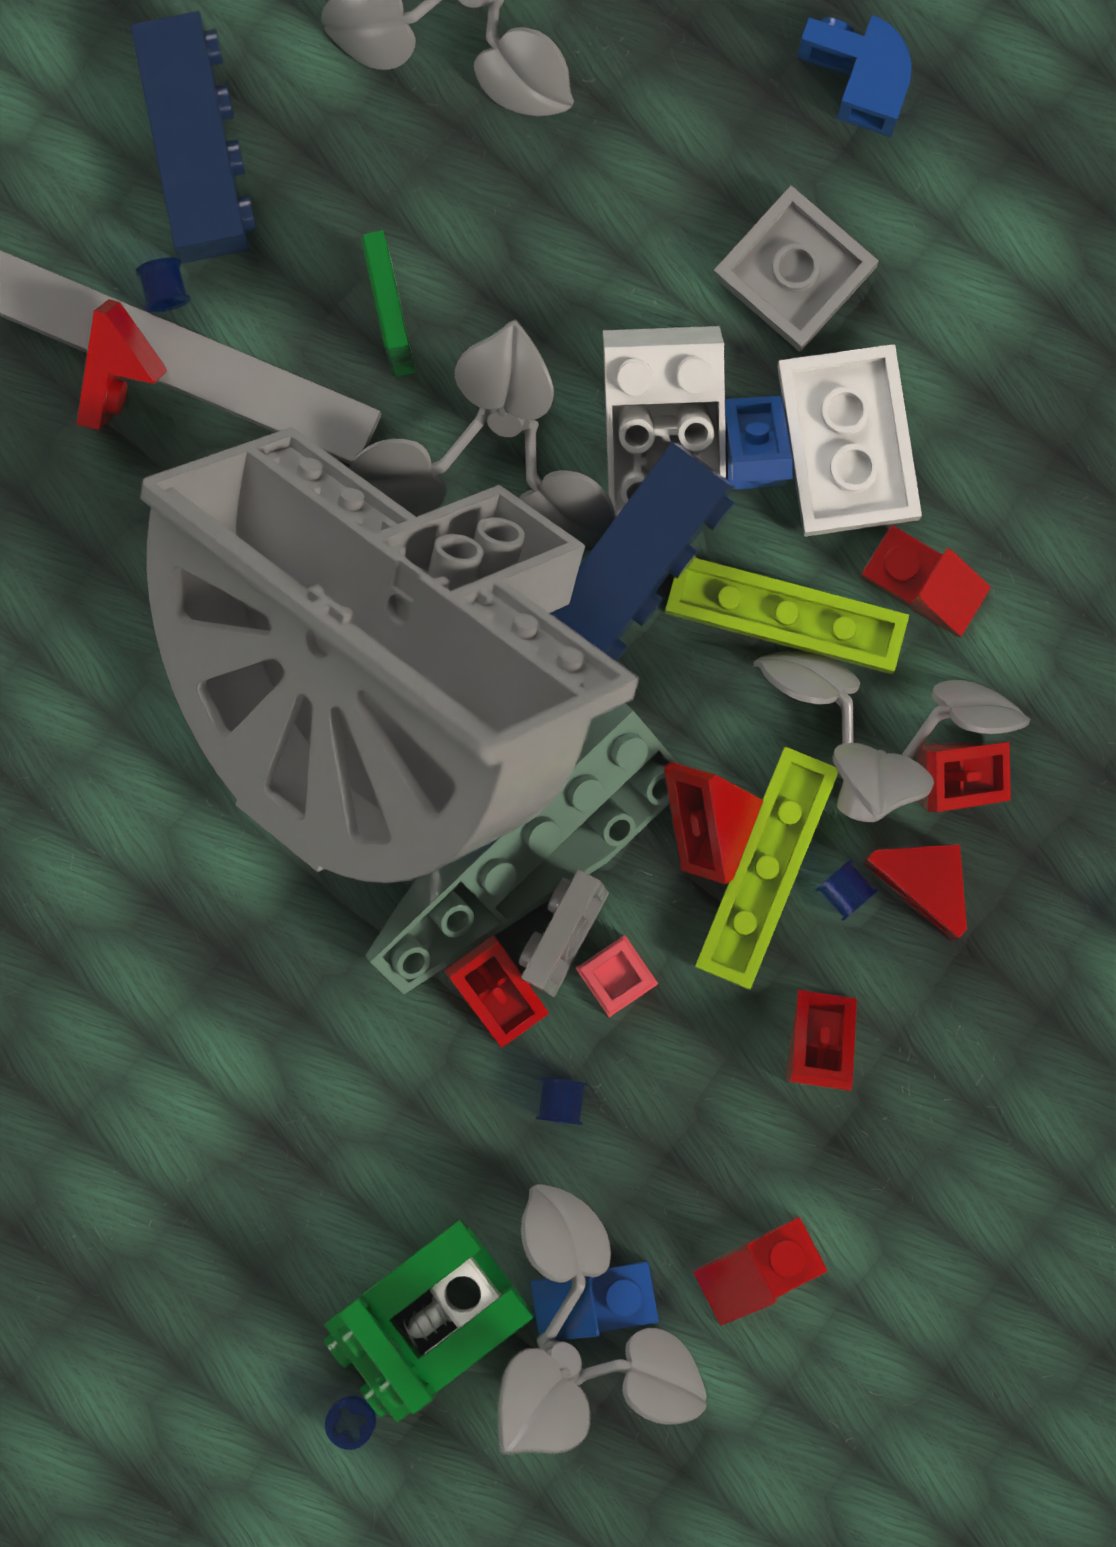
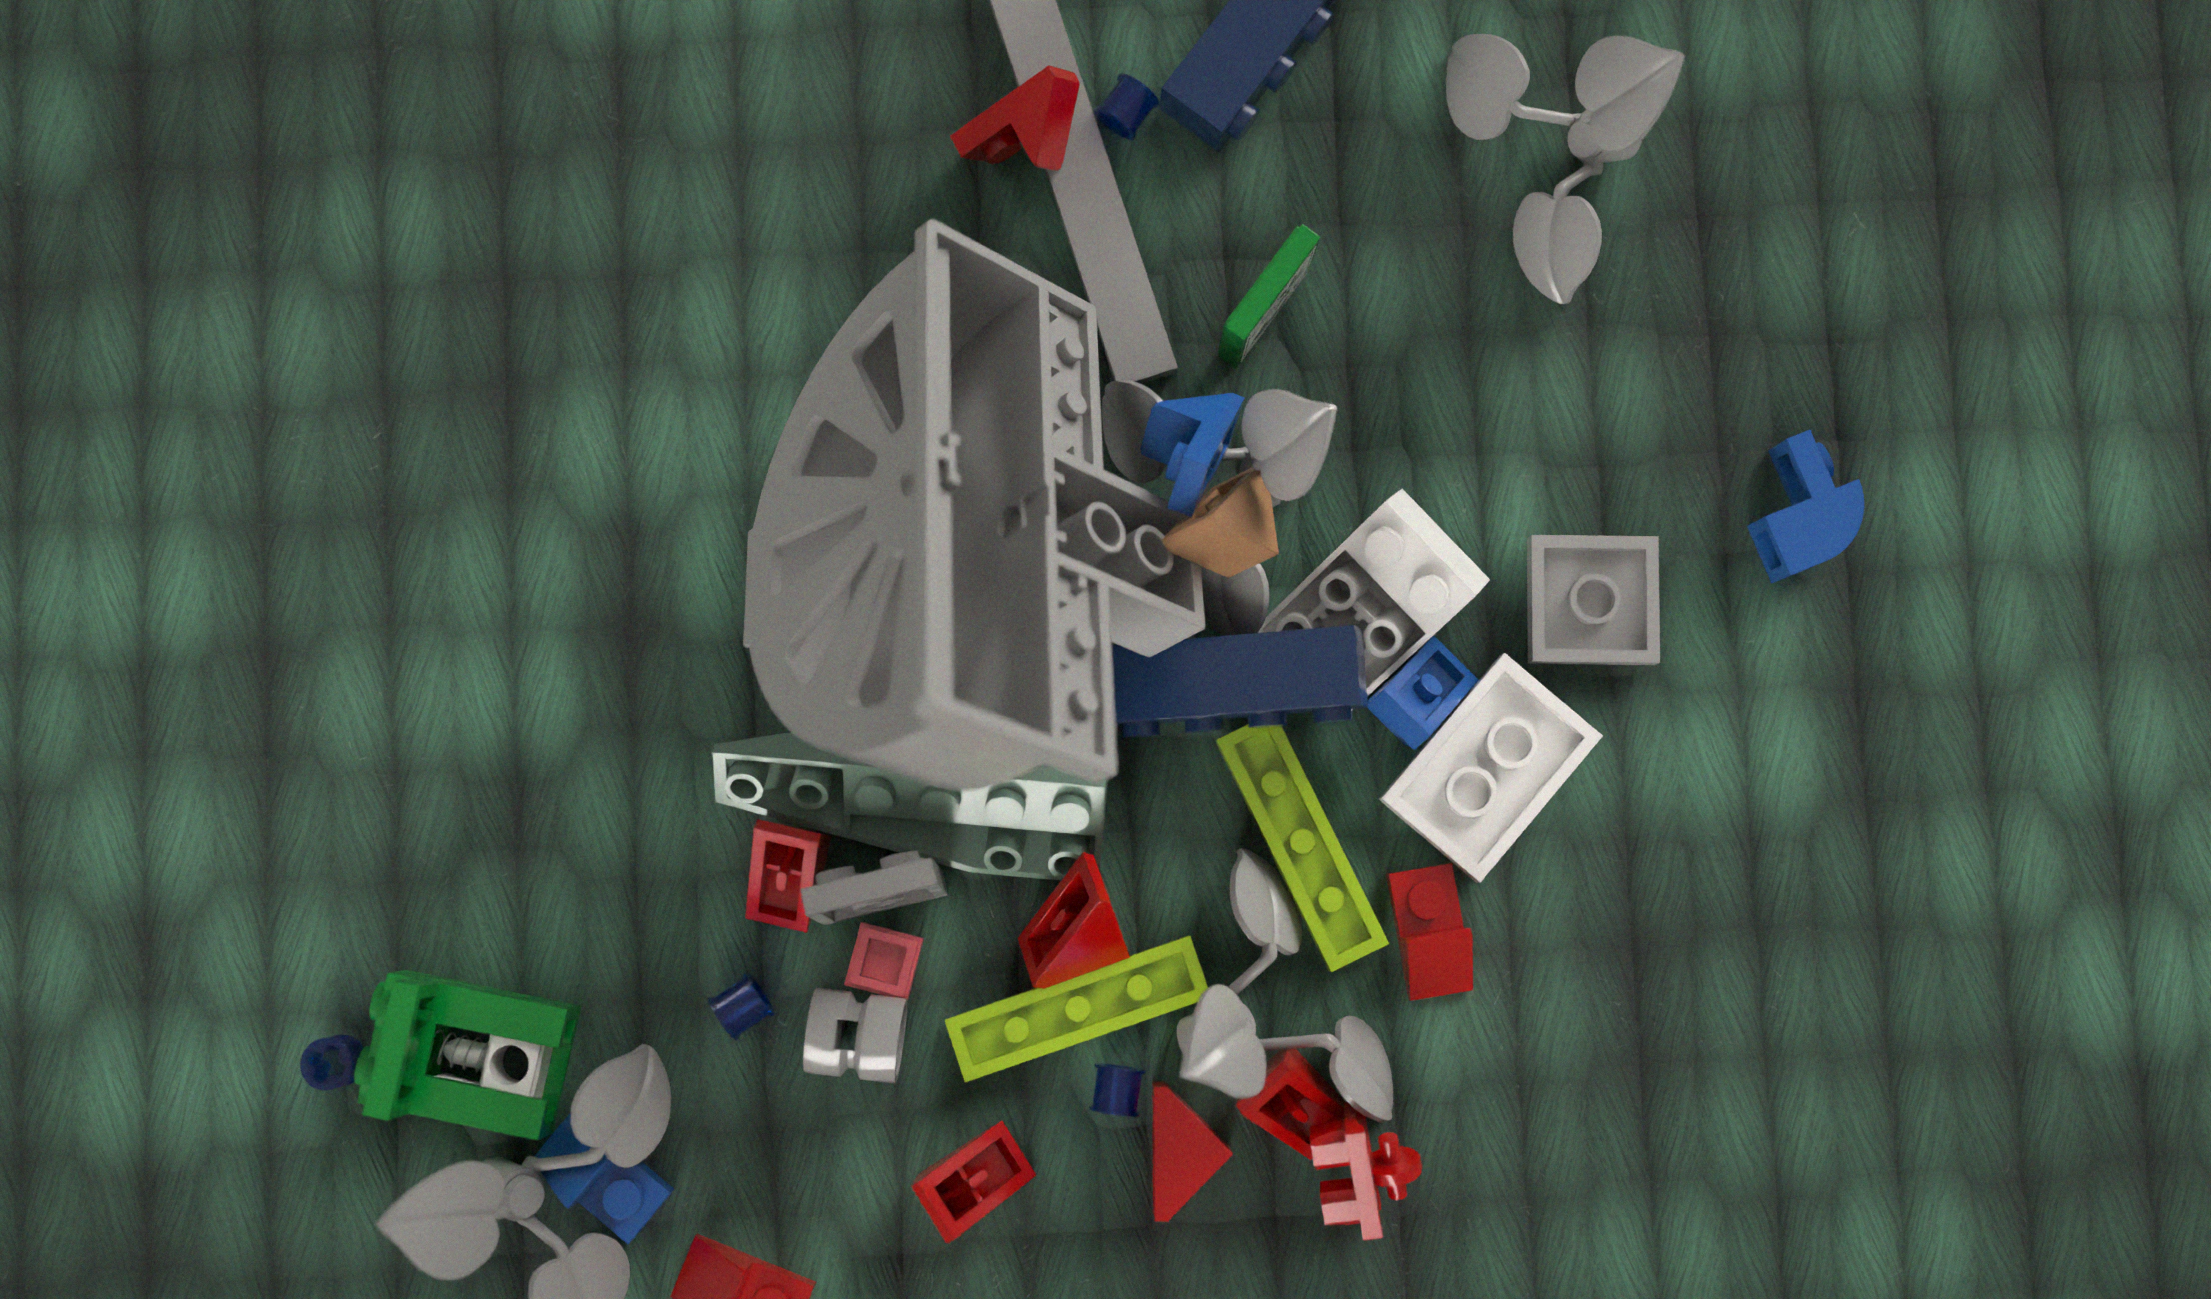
camera: 40 degrees right, 0 degrees up
none -> light grey wheel [803,987,908,1084]
none -> blue slope [1140,393,1245,517]
none -> medium nougat slope [1161,467,1279,578]
none -> red hips [1310,1102,1422,1240]

